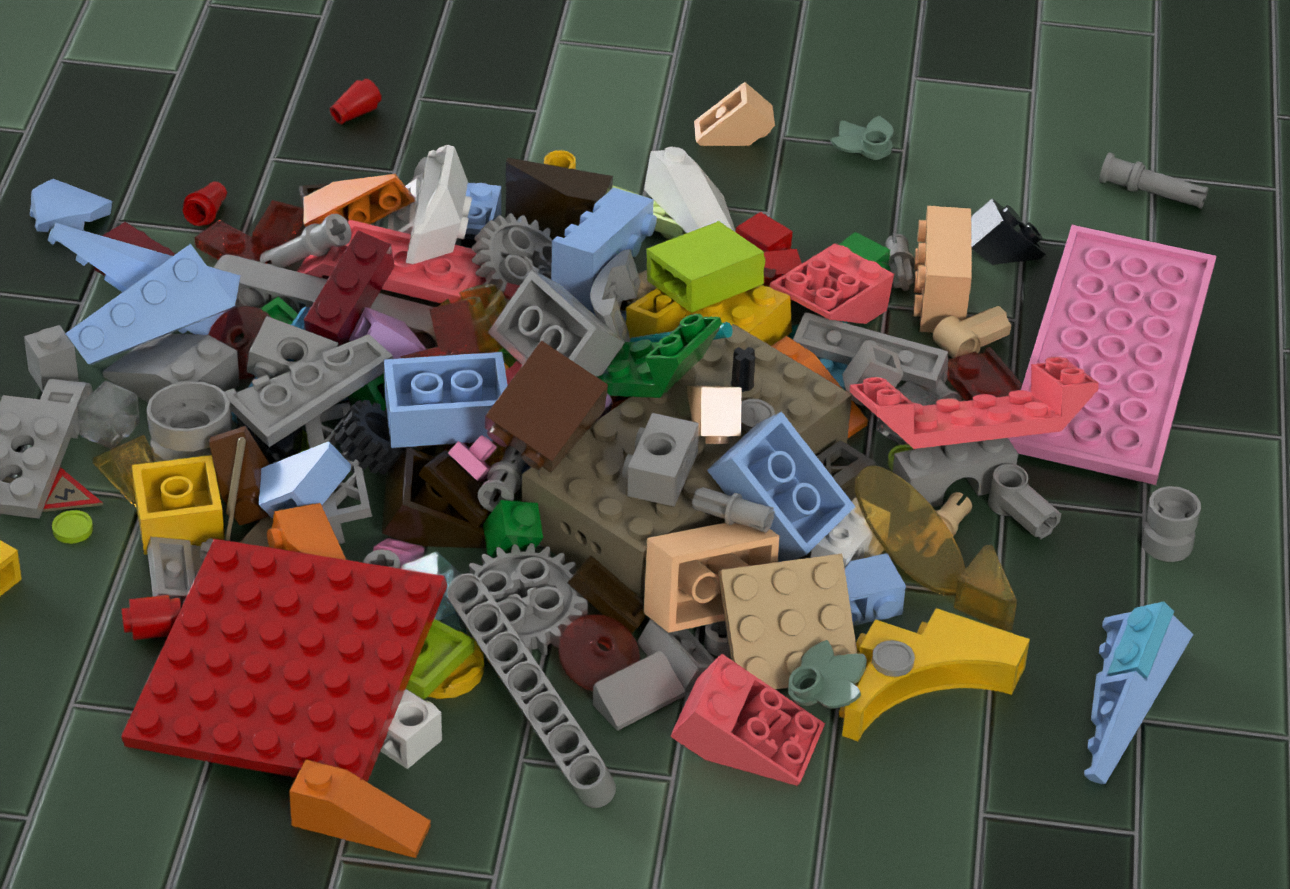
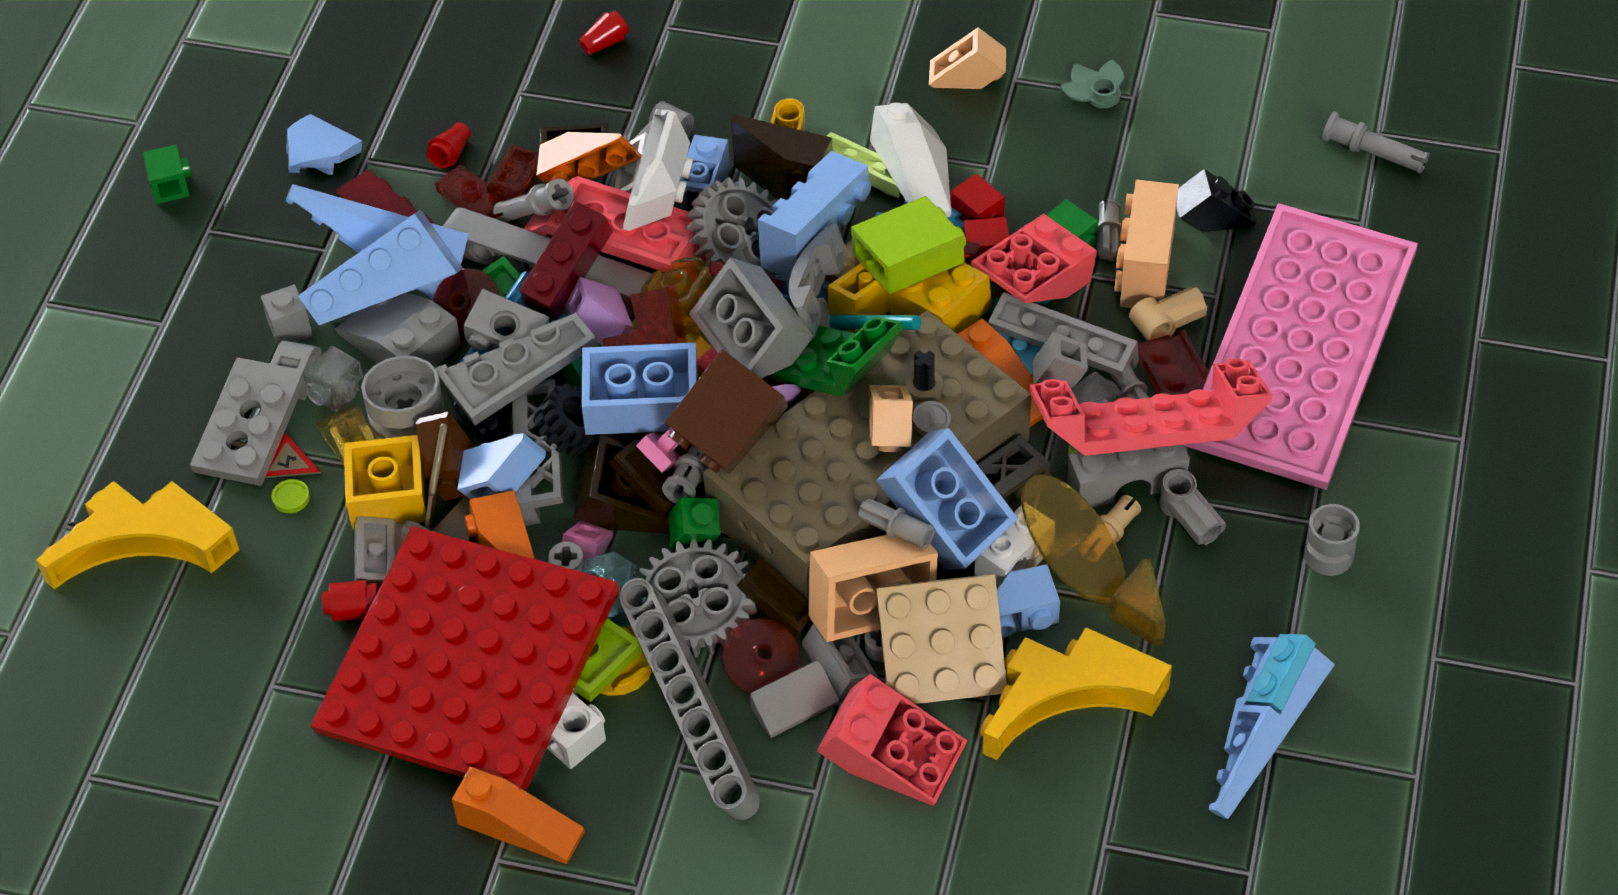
camera: 10 degrees right, 10 degrees up
light grey brick [622,413,699,507] -> none
sand green plate [788,640,867,708] -> none
light grey piece [872,640,915,677] -> none

